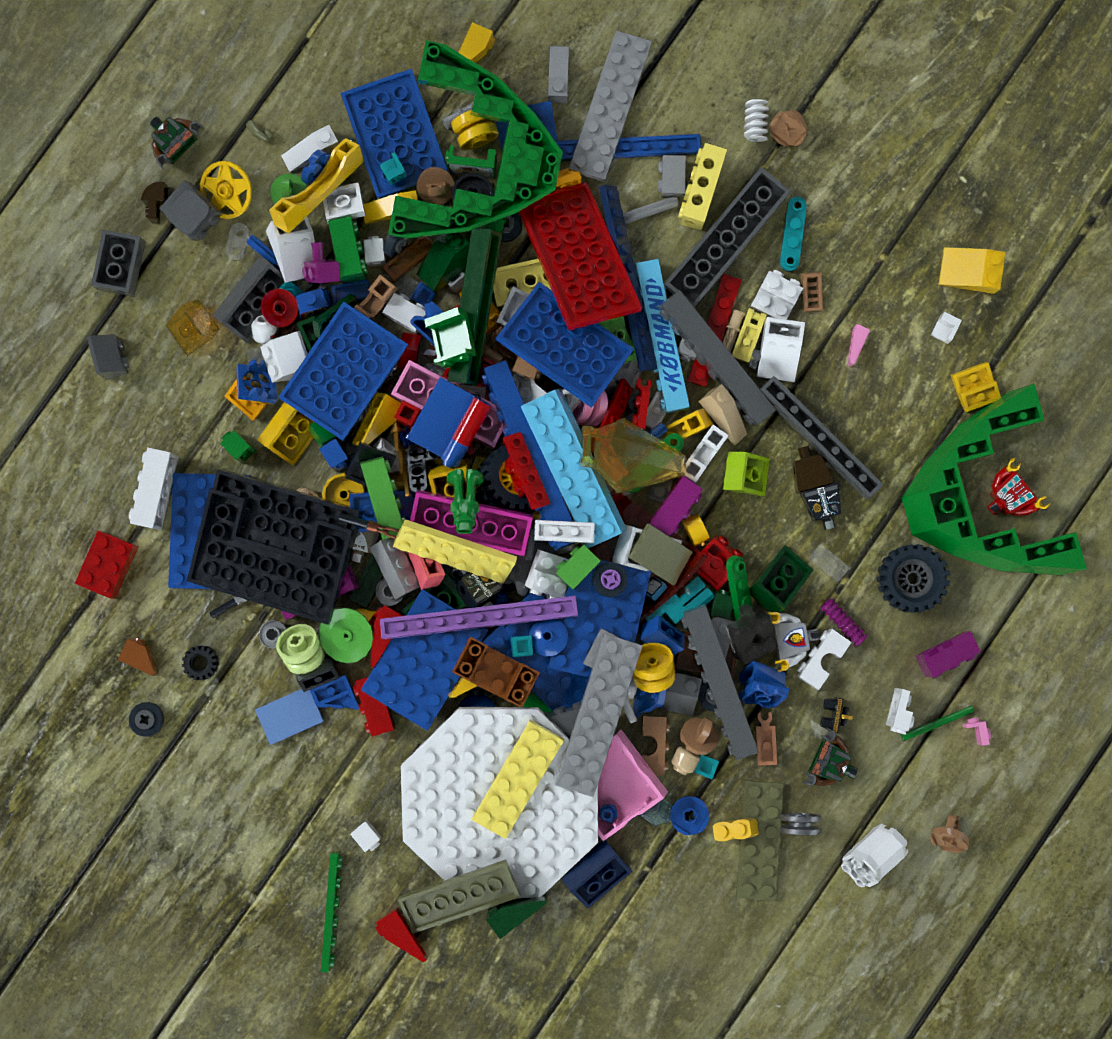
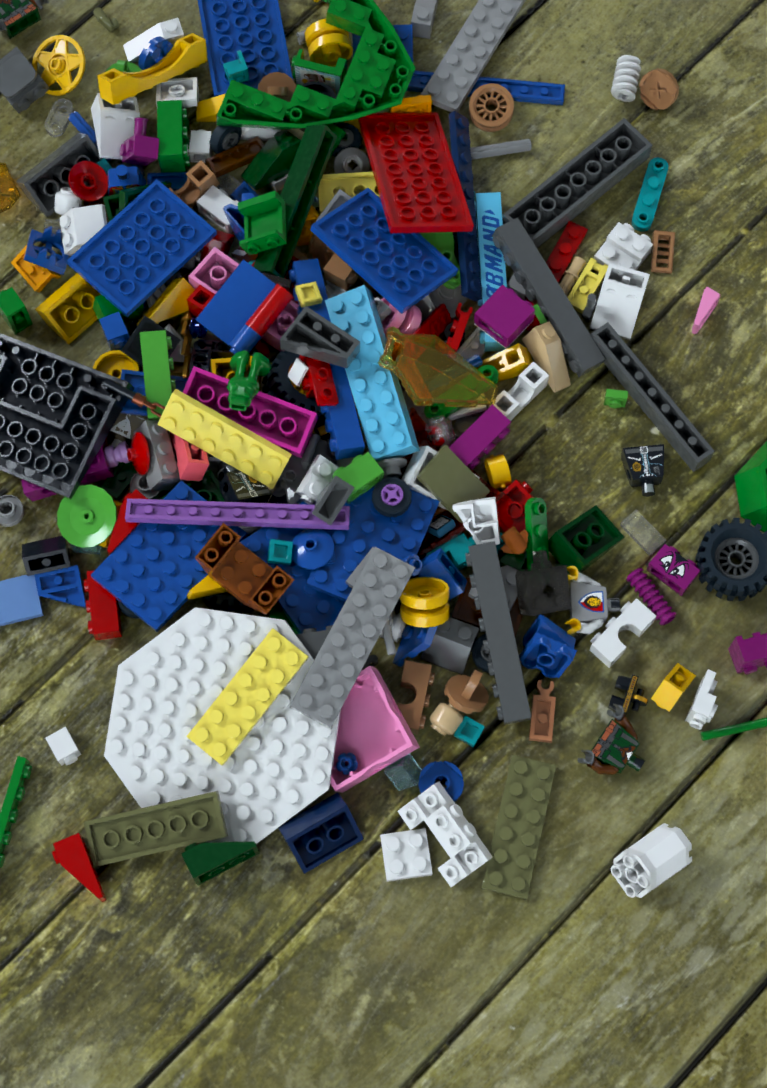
camera: 10 degrees right, 15 degrees down
yellowish green wheel [276,624,326,674] -> none
white tile [534,520,595,543] -> none
light grey brick [658,155,686,198] -> none
light yellow brick [678,143,727,231] -> none
yellow brick [713,818,759,841] -> none
lime slope [723,452,770,496] -> none
flat silver wheel [780,813,821,835] -> none
dark brown torso [792,446,833,493] -> none
medium nougat tile [930,815,970,853] -> none
none -> lavender wheel [104,441,132,468]
none -> red dish [127,432,150,475]
none -> dark grey wedge [280,306,360,368]
none -> white piece [287,358,309,386]
none -> light yellow tile [295,281,323,308]
none -> dark grey slope [311,475,355,526]
none -> light grey piece [334,147,370,174]
none -> light grey piece [377,458,407,479]
none -> white plate [380,828,433,882]
none -> white bracket [397,782,493,887]
none -> blue plate [402,554,422,576]
none -> clear head [425,415,455,449]
none -> white slope [453,497,500,545]
none -> medium nougat wheel [469,83,514,132]
none -> magenta piece [474,285,535,349]
none -> dark orange piece [501,526,528,555]
none -> bright green tile [530,304,547,329]
none -> bright green plate [604,389,628,408]
none -> magenta brick [646,544,700,596]
none -> yellow slope [651,663,696,712]

